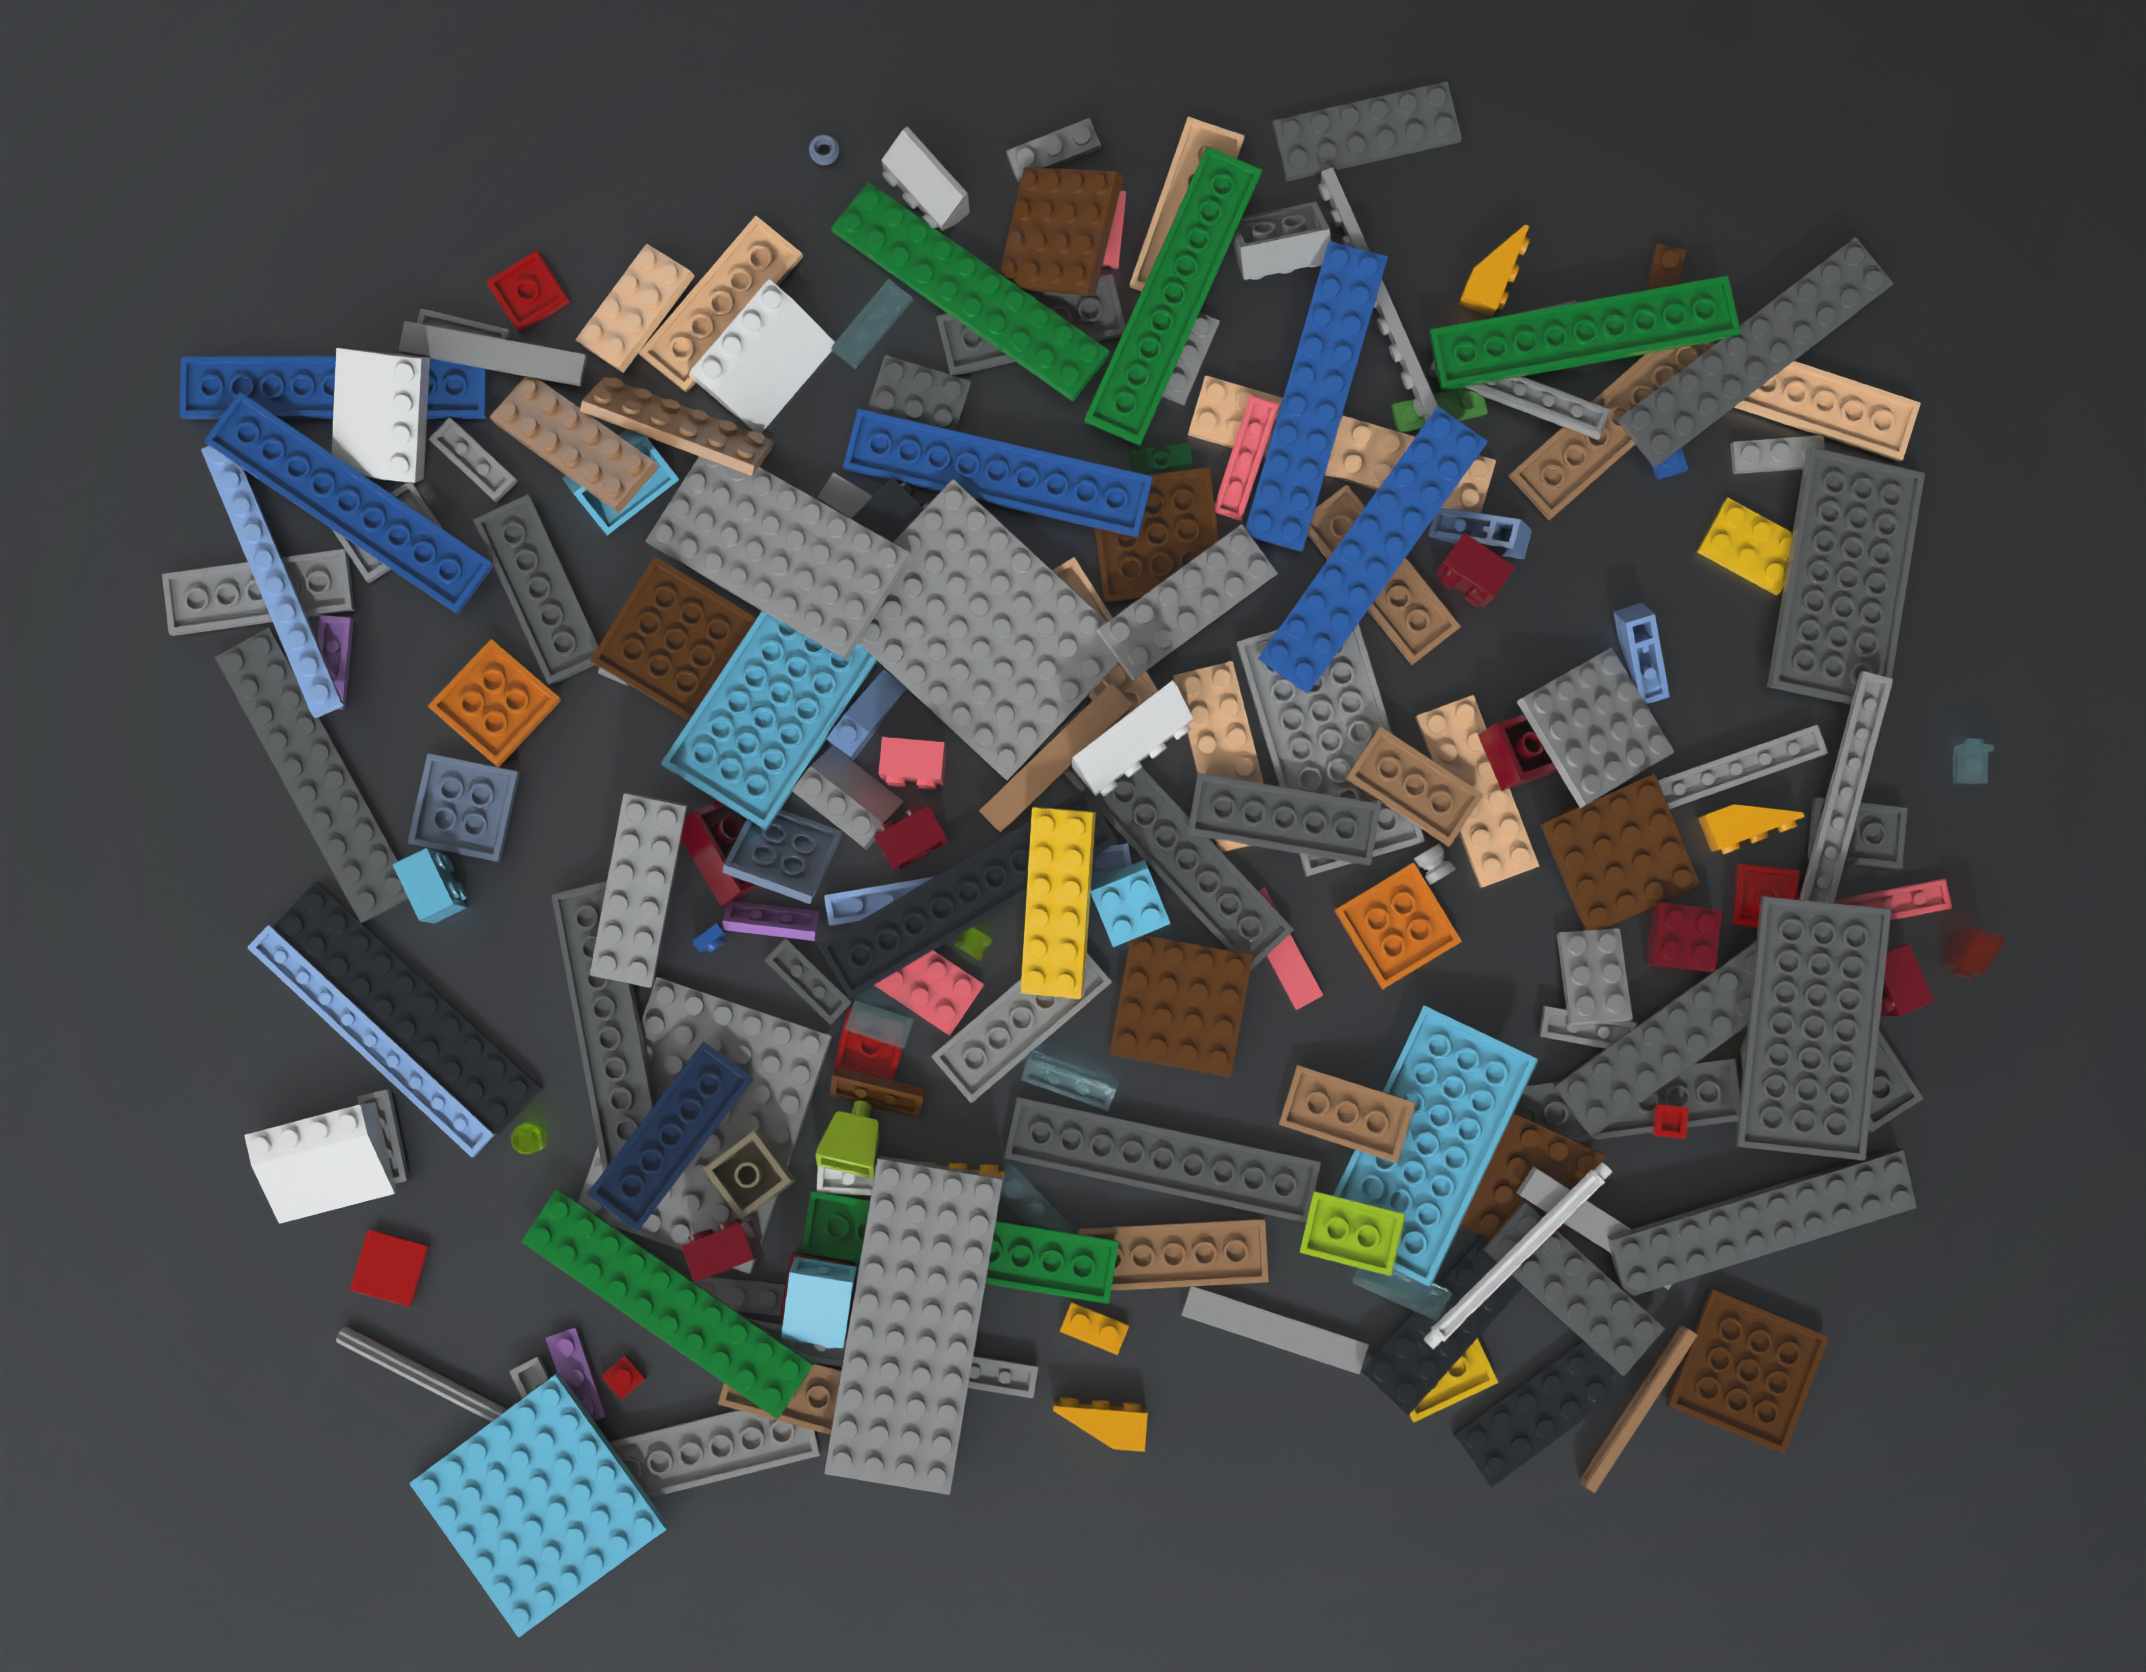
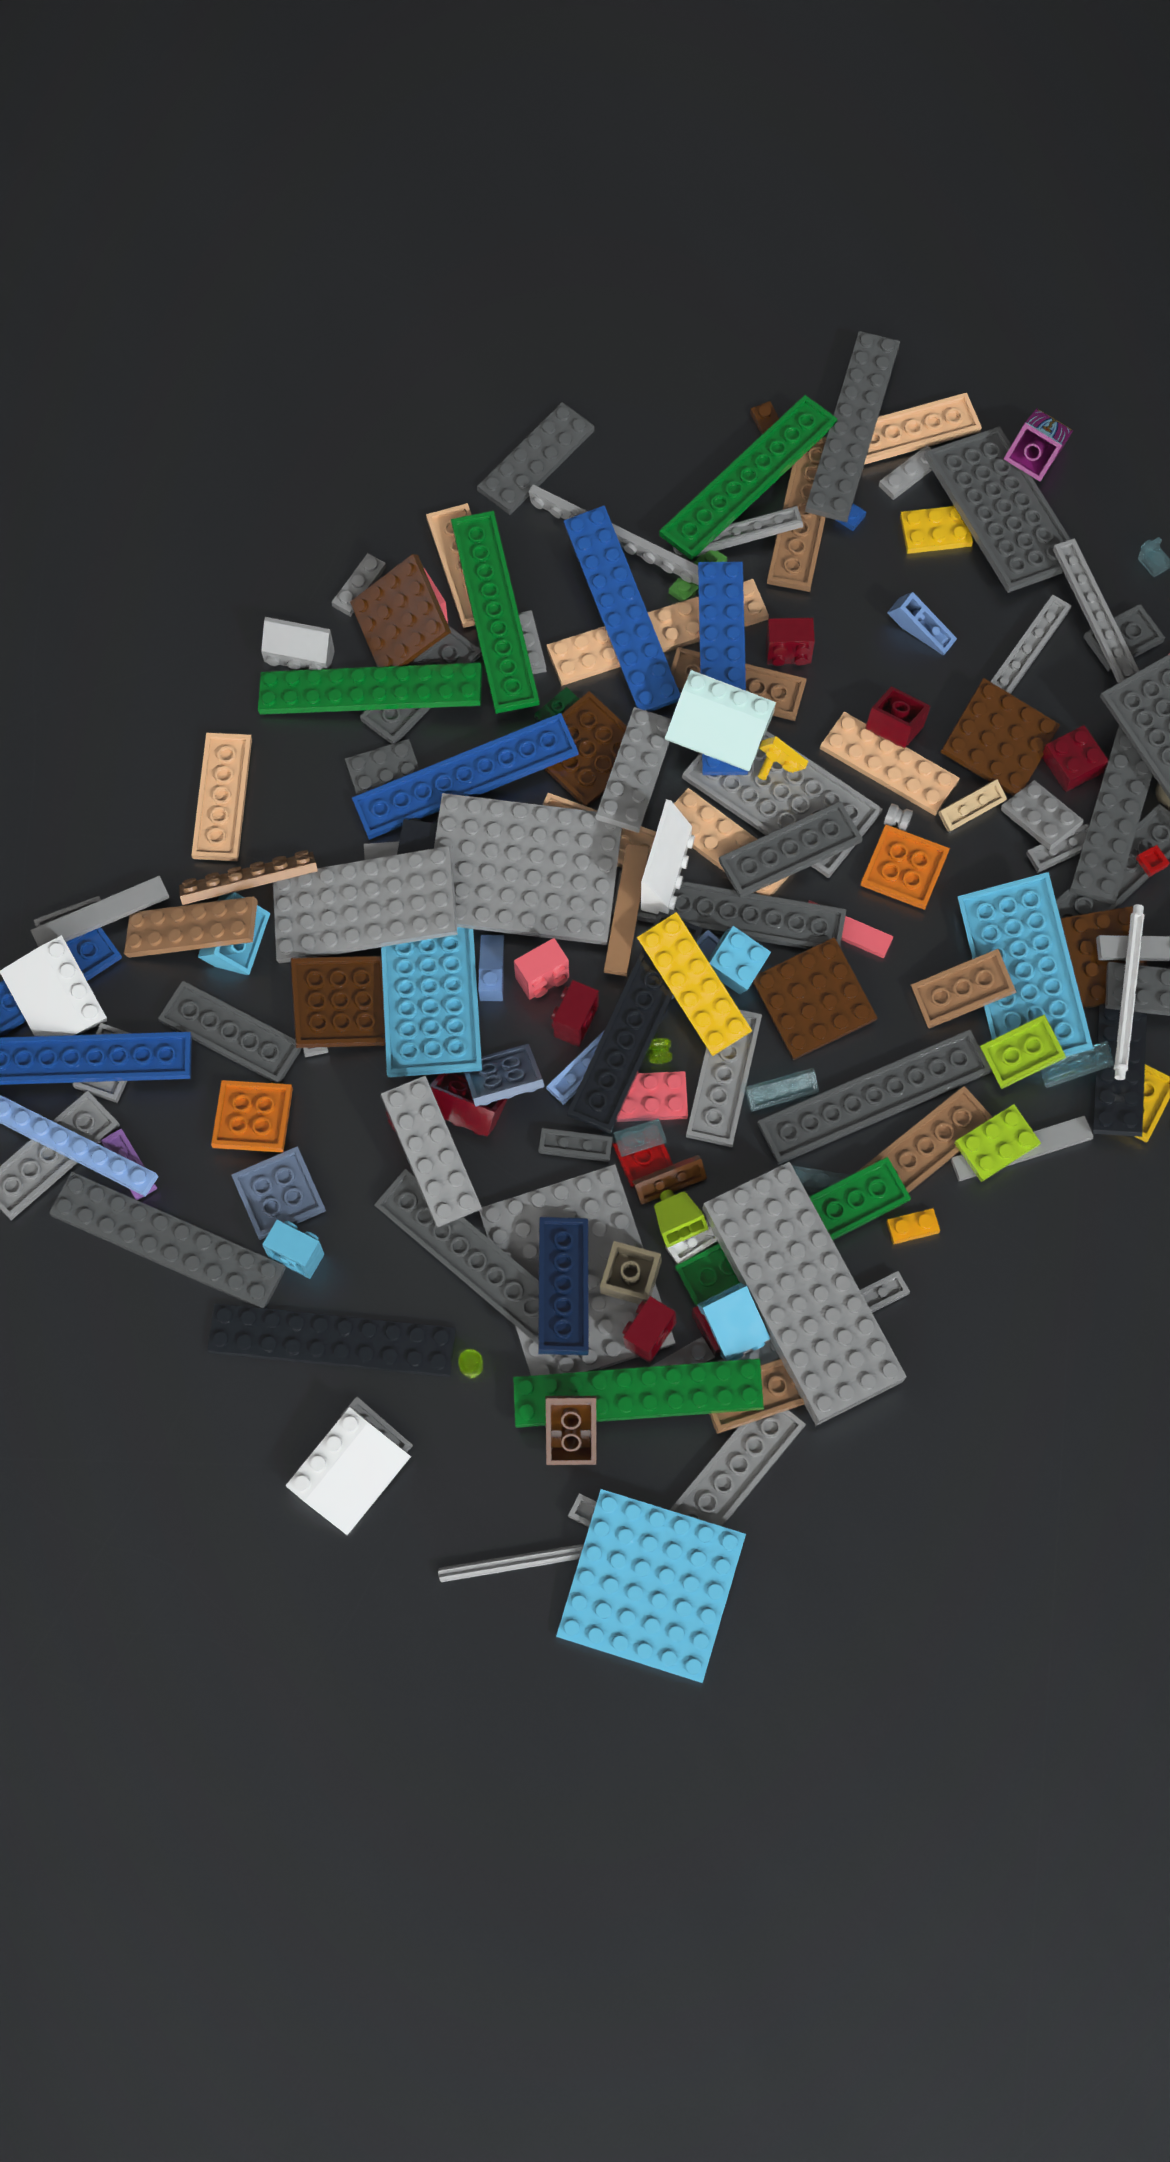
camera: 30 degrees left, 15 degrees down
light blue plate [247,925,496,1157] -> none
red tile [350,1229,430,1307] -> none
light grey plate [429,417,518,503] -> none
red tile [485,250,570,334] -> none
medium lavender plate [546,1326,607,1421] -> none
light nougat plate [575,244,695,373] -> none
red plate [601,1354,647,1400] -> none
white slope [689,279,837,433] -> none
blue plate [692,923,727,953] -> none
medium lavender plate [723,901,820,941] -> none
light grey slope [791,745,905,850] -> none
sand blue plate [809,134,839,165] -> none
clear light blue plate [831,279,913,369] -> none
light orange slope [1053,1397,1148,1452] -> none
coral tile [1215,394,1279,521] -> none
light grey slope [1232,202,1331,280] -> none
medium nougat plate [1345,726,1484,847] -> none
medium blue slope [1429,507,1532,559] -> none
light orange slope [1459,225,1530,317] -> none
light grey plate [1517,647,1674,808] -> none
light orange slope [1698,804,1805,854] -> none
red tile [1731,864,1800,928] -> none
none -> reddish brown slope [546,1396,596,1465]
none -> light aqua slope [665,670,776,771]
none -> yellow plate [758,736,808,780]
none -> tan plate [937,779,1008,832]
none -> lime plate [954,1104,1041,1182]
none -> magenta slope [1004,408,1073,481]

